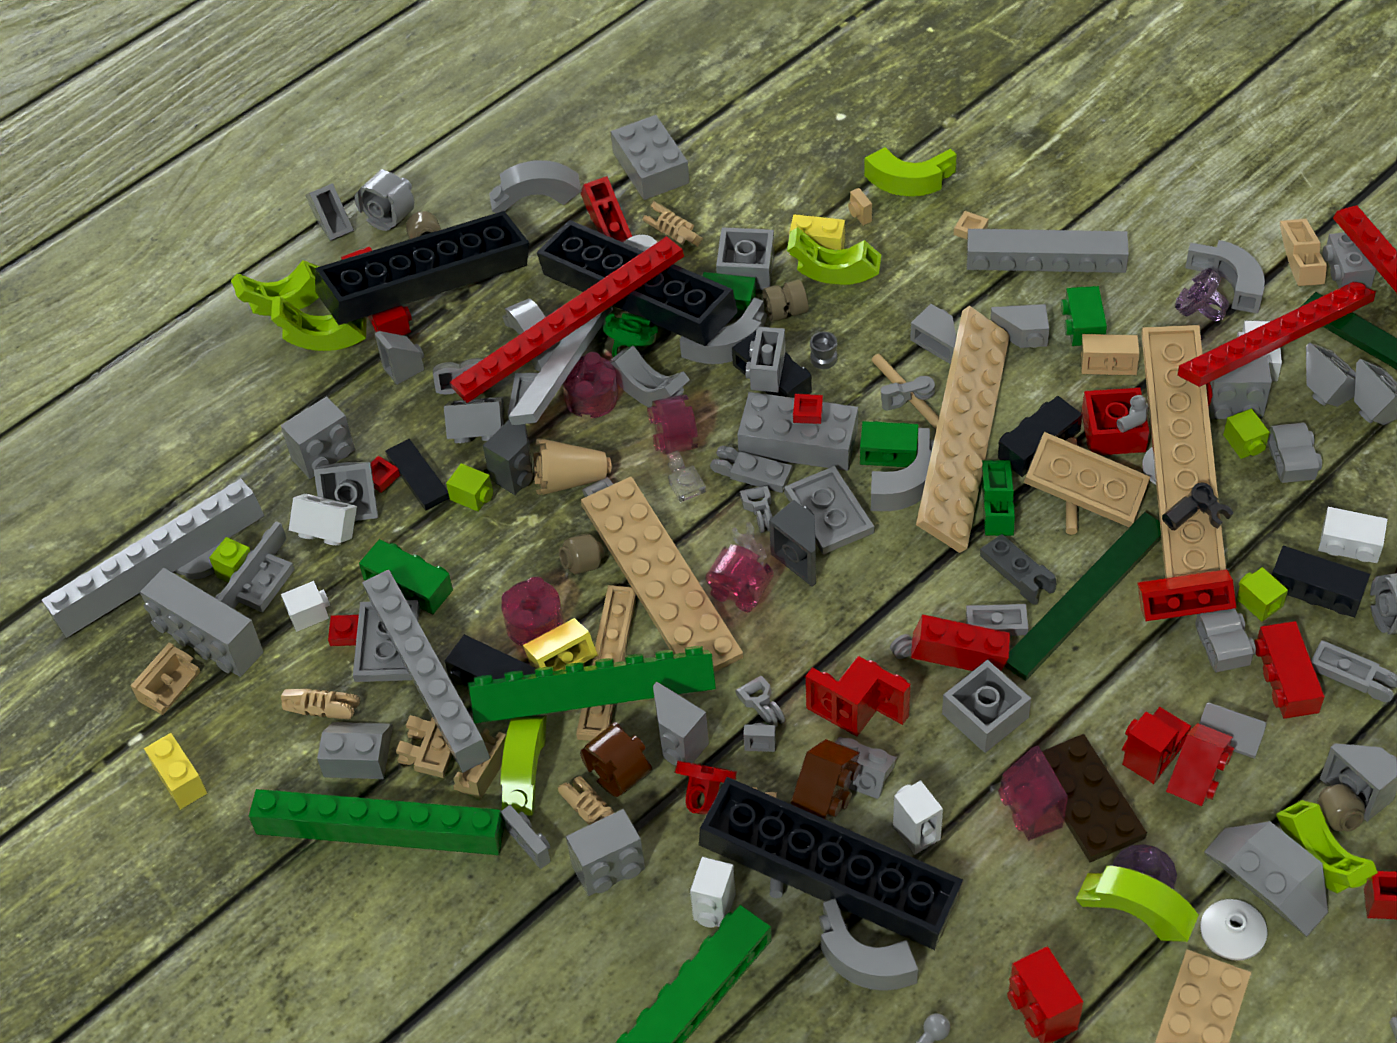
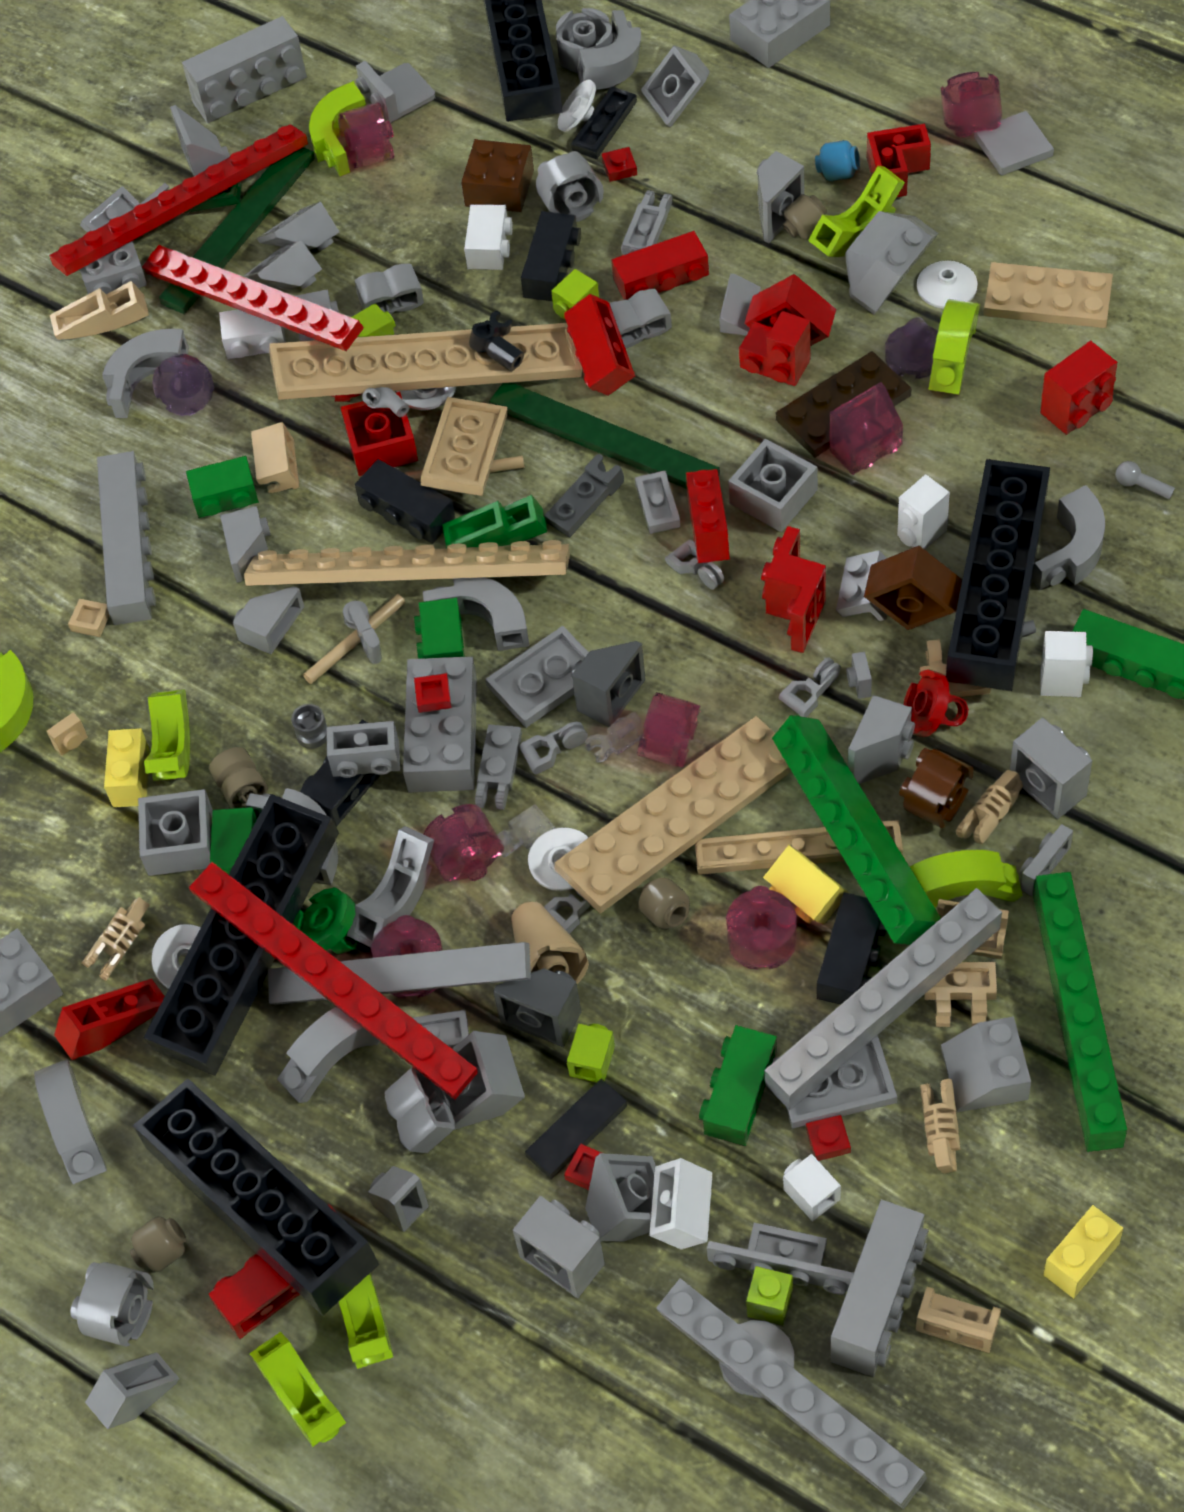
camera: 100 degrees left, 5 degrees up
none -> white dish [528,828,588,891]

